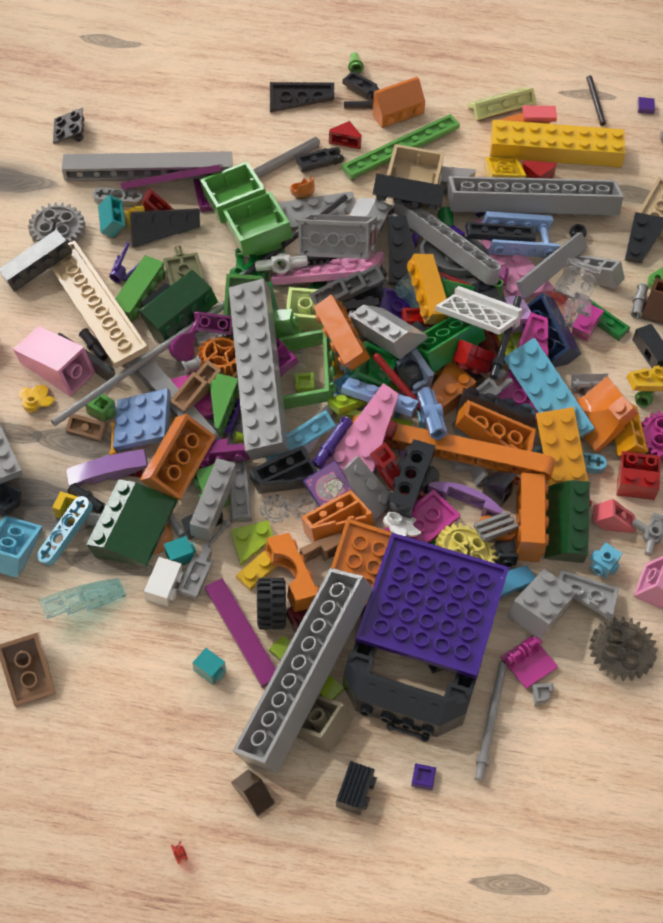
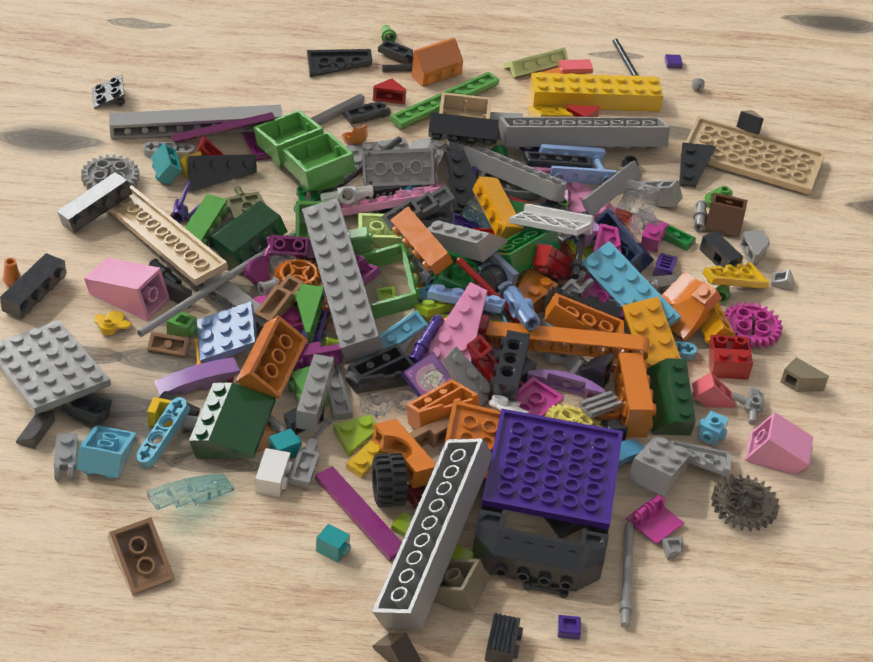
camera: 10 degrees left, 15 degrees down
none -> dark purple slope [653,253,678,276]

